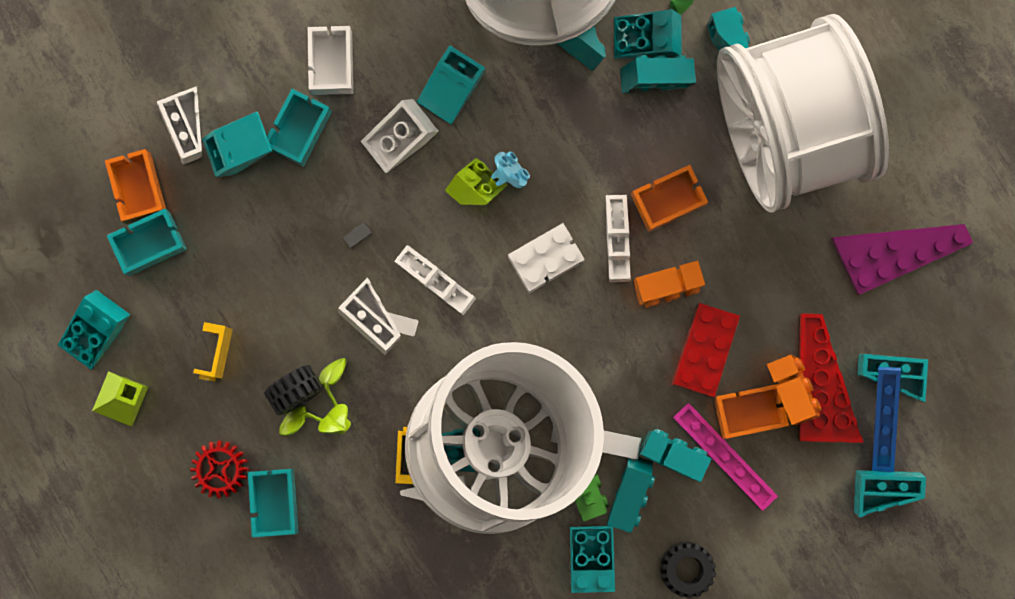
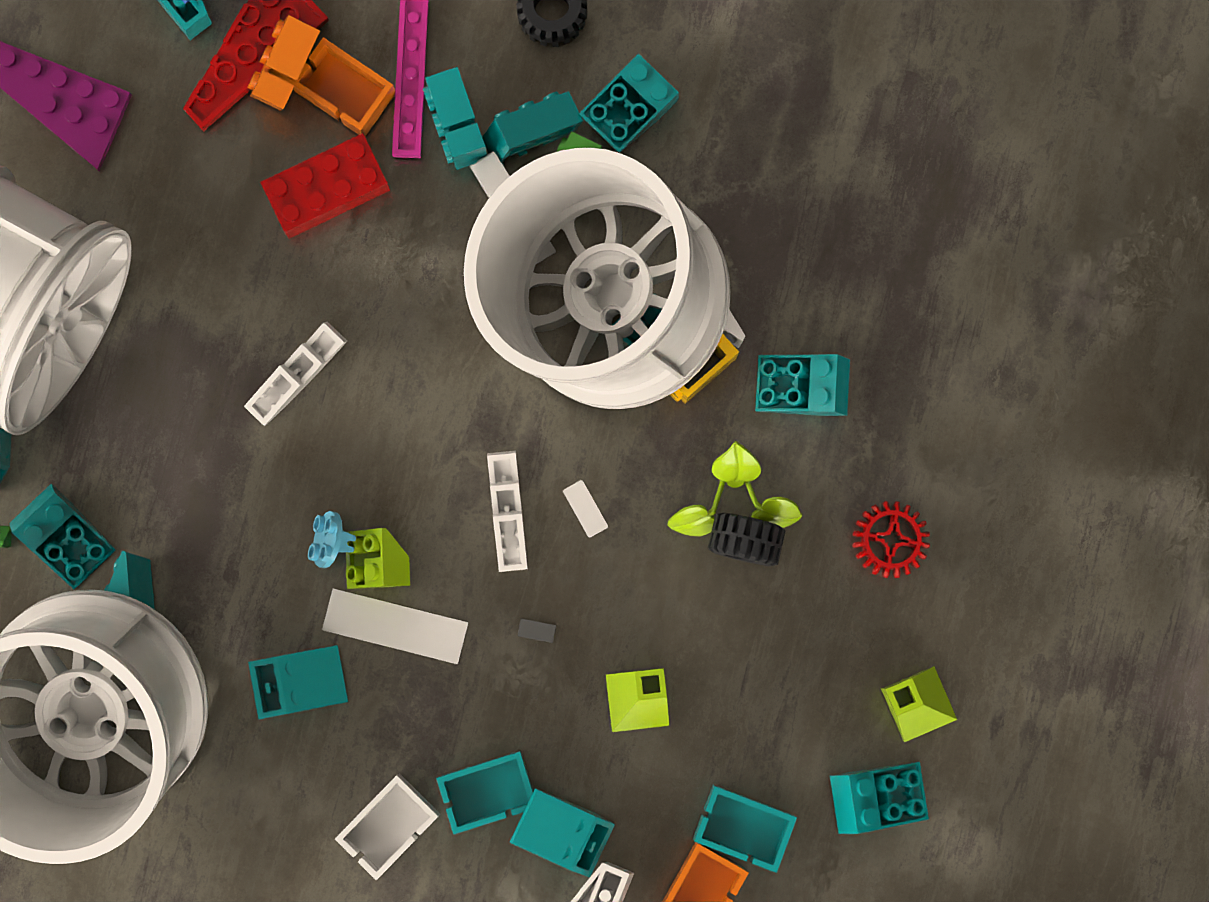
camera: 135 degrees left, 0 degrees up
yellow panel [193,322,233,382] -> none
teal piece [248,468,299,537] -> none
white wedge [338,277,401,355] -> none
white slope [361,99,438,173] -> none
white piece [508,223,585,293] -> none
teal wedge [620,55,696,93] -> none
orange piece [631,165,709,233] -> none
orange piece [633,261,705,308] -> none
none -> white sticker [322,589,468,664]
none -> lime slope [606,668,669,732]
none -> teal slope [755,354,850,416]

